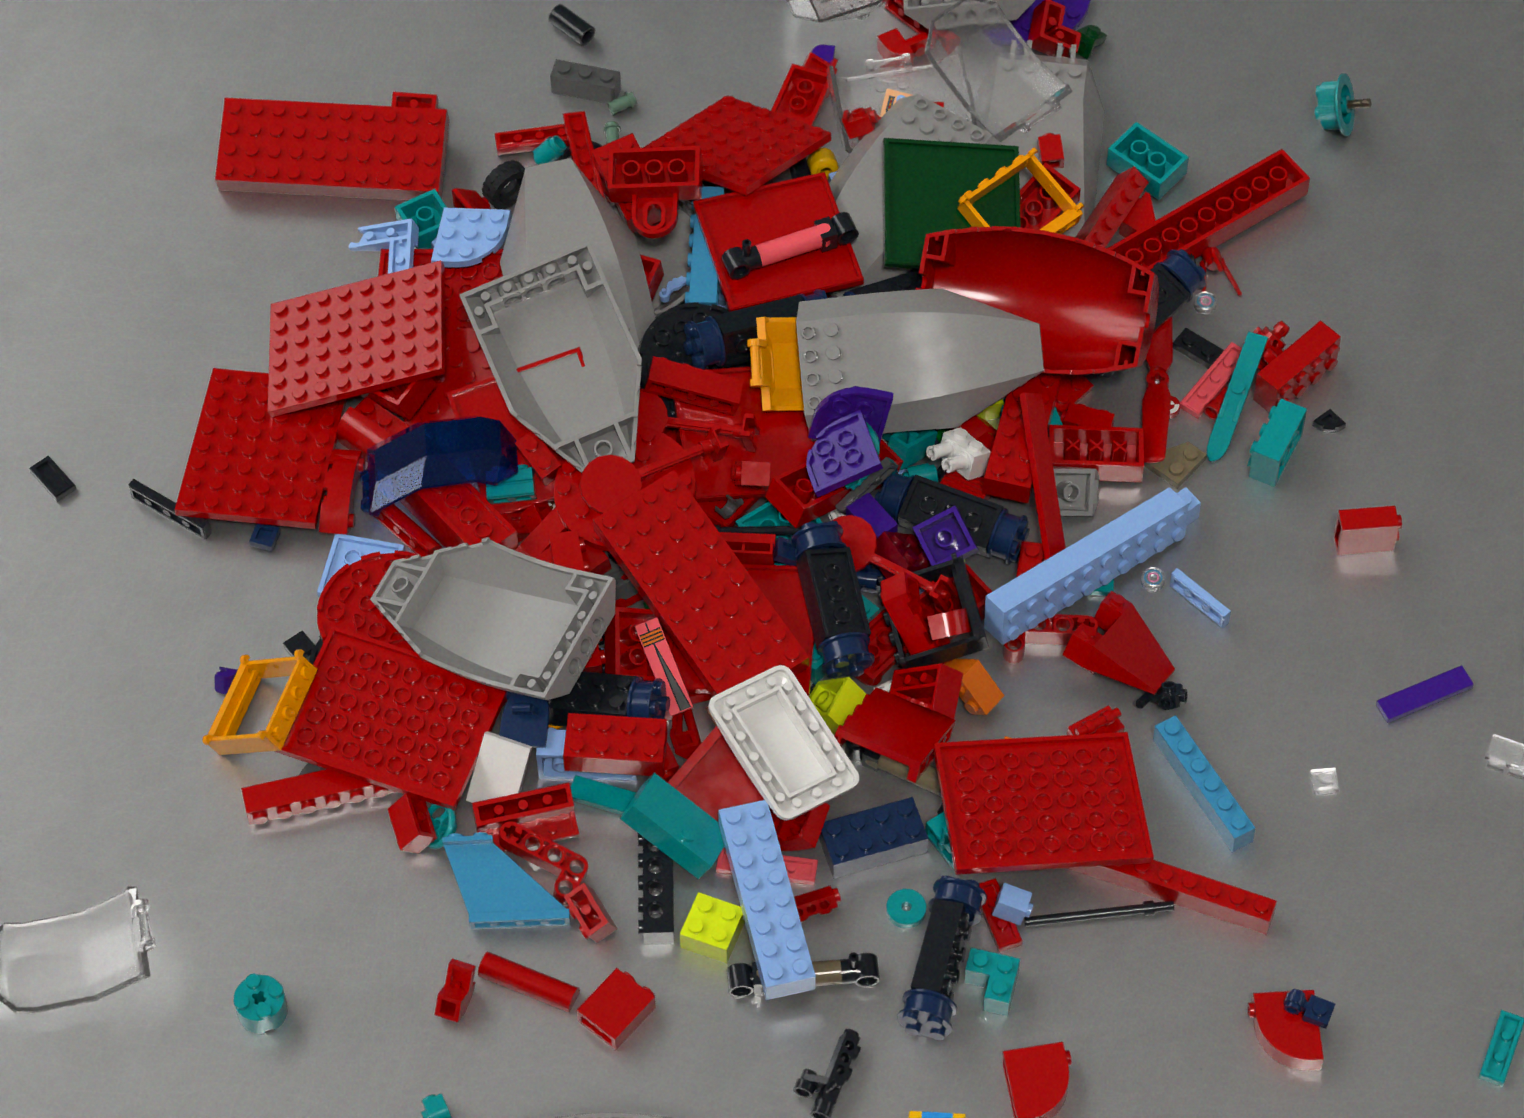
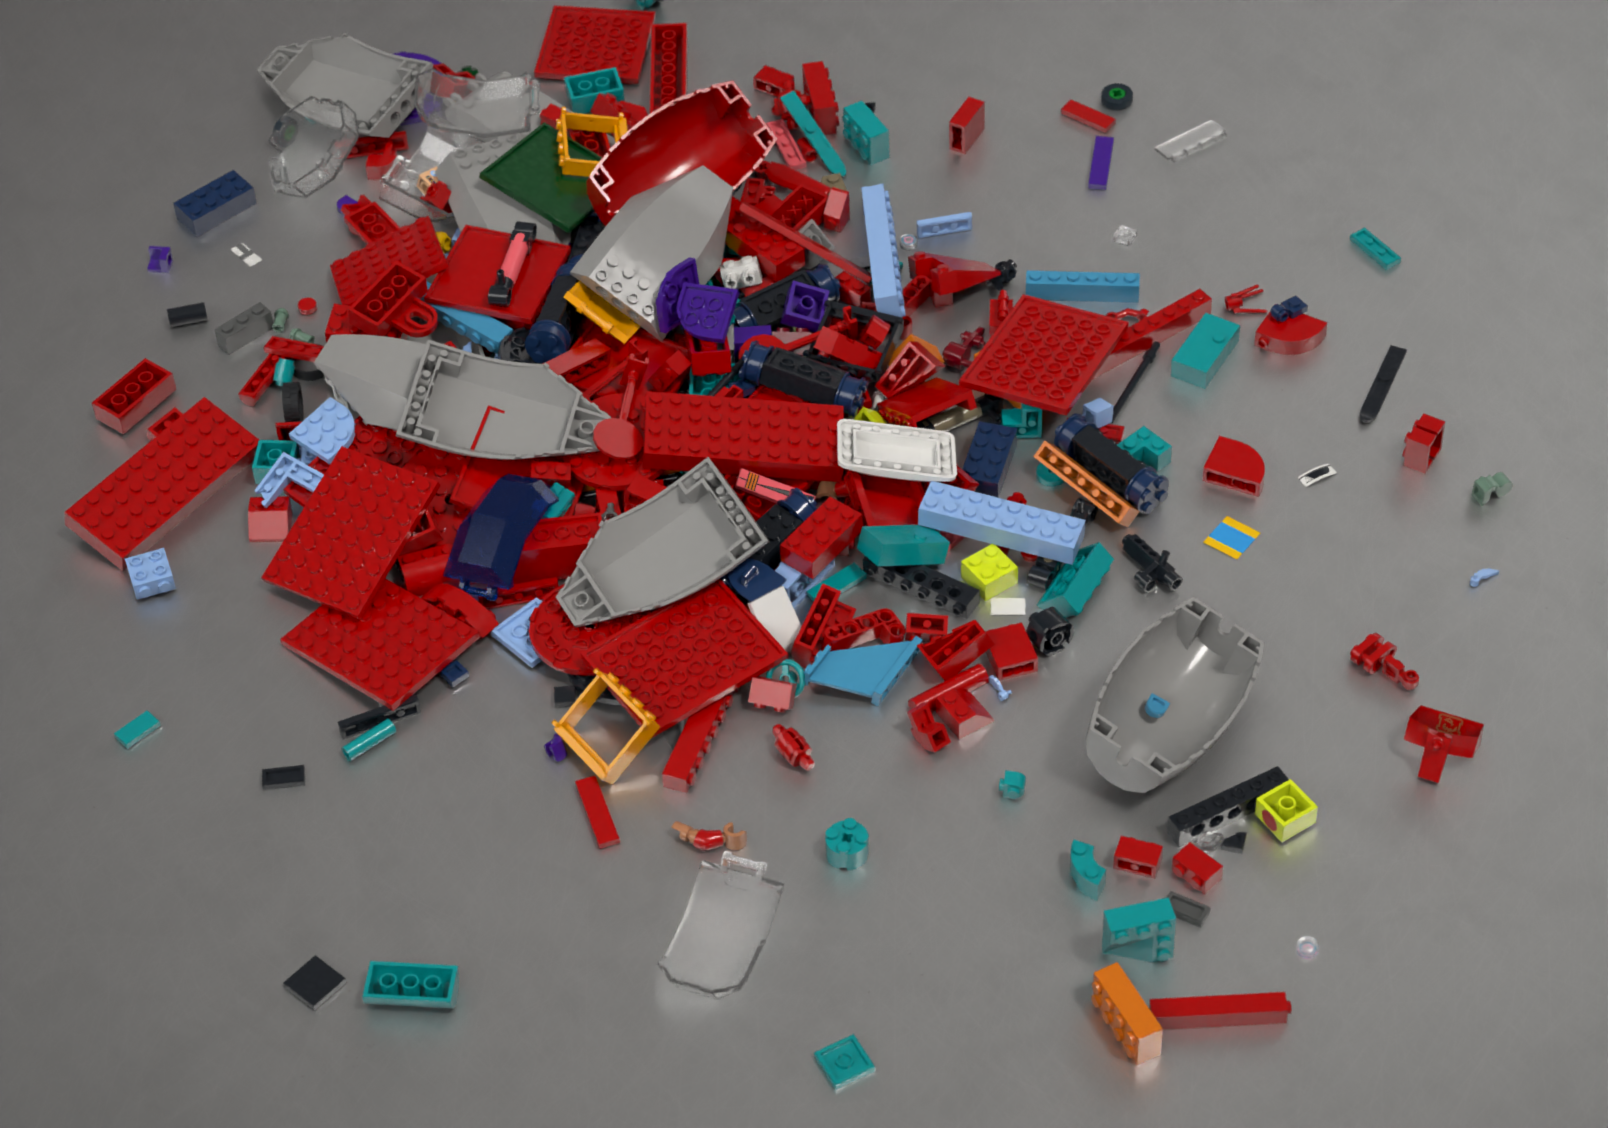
camera: 55 degrees left, 10 degrees down
none -> red brick [92,358,177,434]
none -> teal tile [114,711,161,749]
none -> light blue brick [125,548,176,600]
none -> clear sticker [231,243,262,267]
none -> slope [248,496,293,542]
none -> red tile [298,297,317,315]
none -> teal piece [341,719,397,761]
none -> red plate [534,5,656,84]
none -> red tile [575,775,620,849]
none -> dark grey piece [602,503,618,522]
none -> nougat piece [671,821,747,851]
none -> red hinge [740,178,776,206]
none -> red brick [753,65,795,97]
none -> red piece [772,724,815,771]
none -> red slope [823,187,850,233]
none -> red wedge [916,620,995,681]
none -> red slope [936,688,994,740]
none -> dark red piece [942,327,985,370]
none -> light blue piece [989,675,1012,701]
none -> white sticker [991,598,1026,615]
none -> black brick [1026,606,1074,656]
none -> orange brick [1033,441,1140,527]
none -> teal slope [1037,542,1114,618]
none -> red tile [1061,99,1116,133]
none -> red arm [1106,308,1149,321]
none -> teal brick [1171,313,1240,389]
none -> red plant [1225,285,1268,314]

